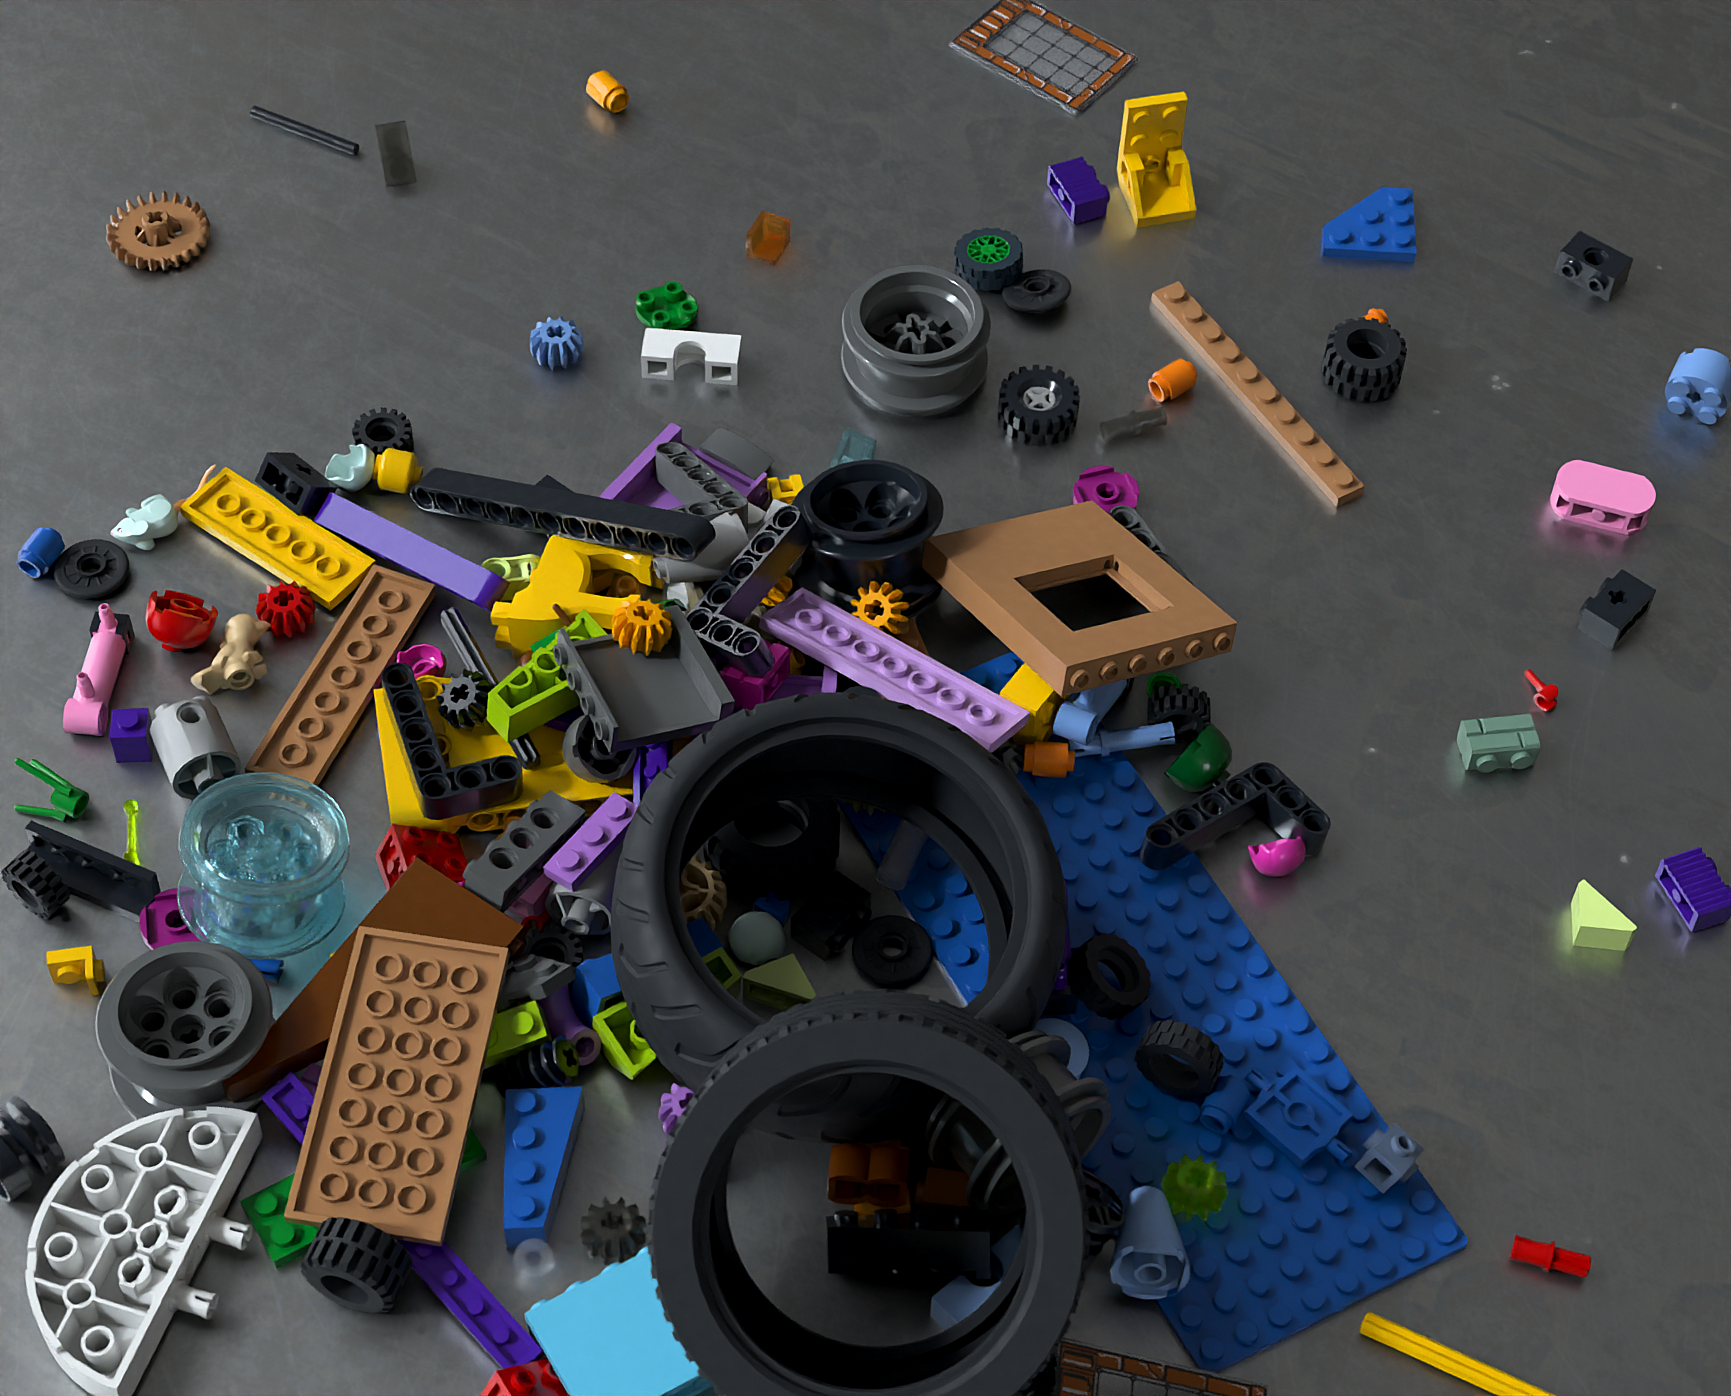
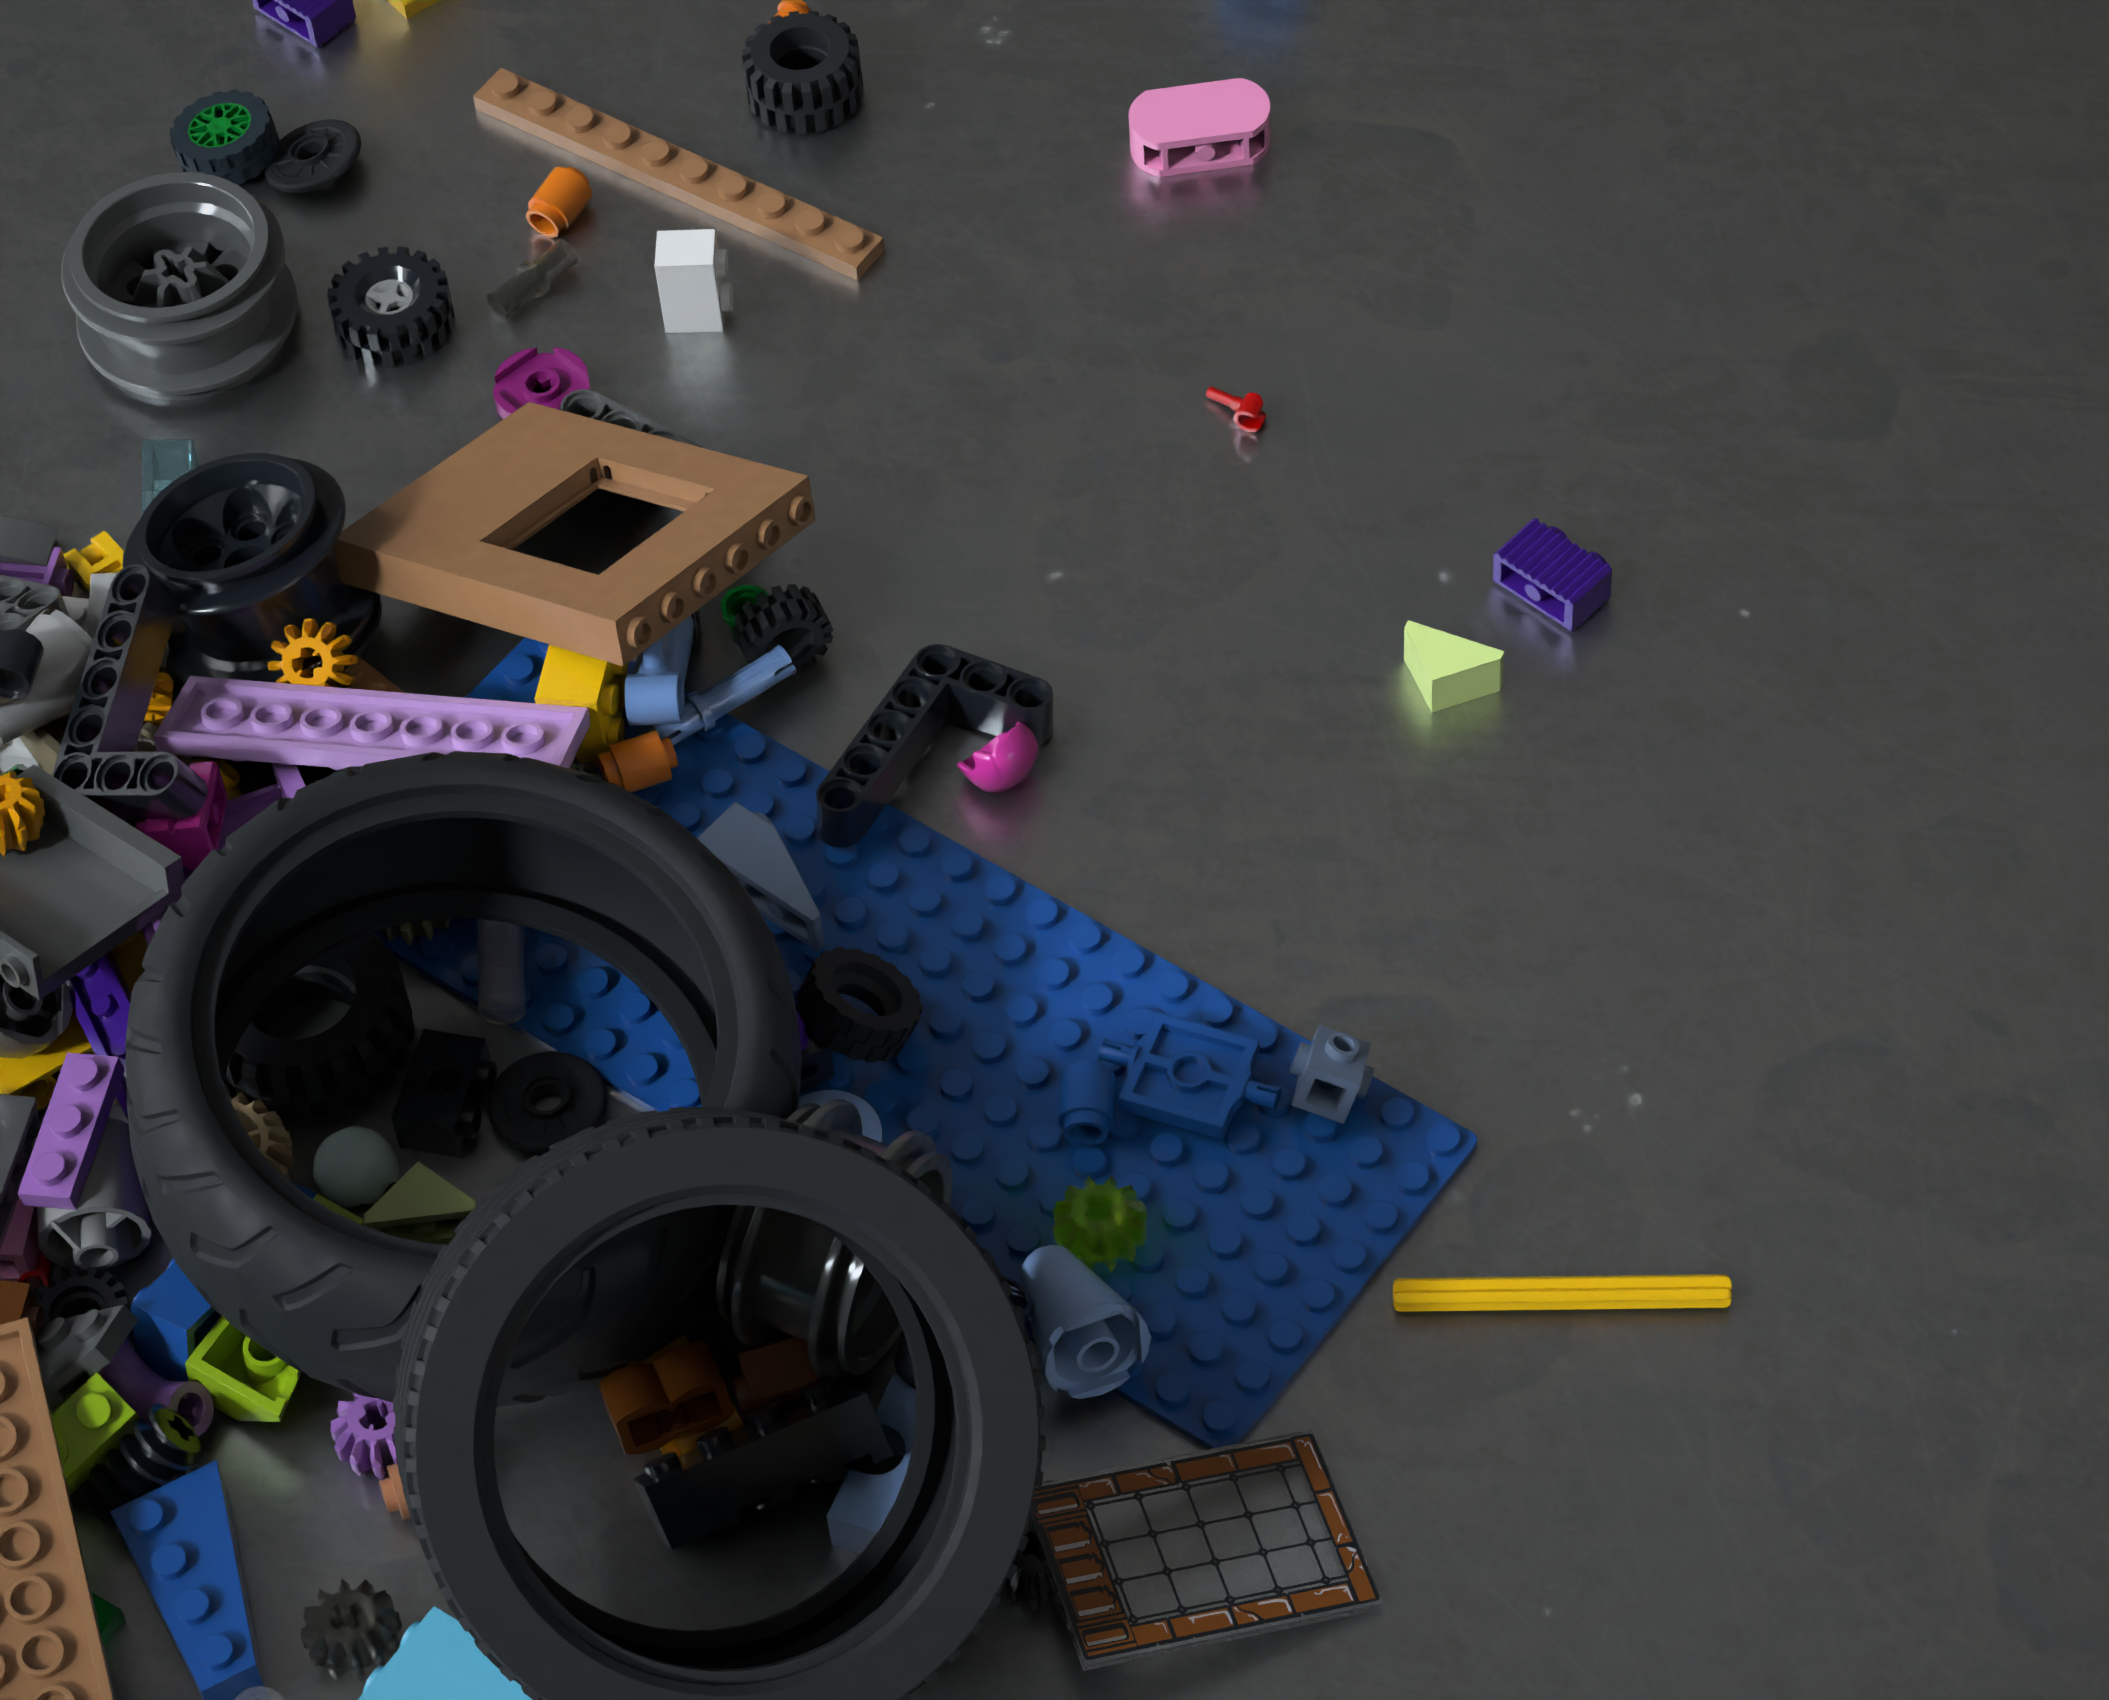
camera: 20 degrees left, 0 degrees up
blue tile [754,891,790,927] -> none
black tyre [1134,1020,1224,1099] -> none
dark green cylinder [1164,723,1232,793] -> none
sand green brick [1457,714,1540,773] -> none
red axle [1510,1235,1591,1277] -> none
black brick [1578,569,1656,650] -> none
none -> white brick [654,229,733,333]
none -> sand blue slope [697,802,825,952]

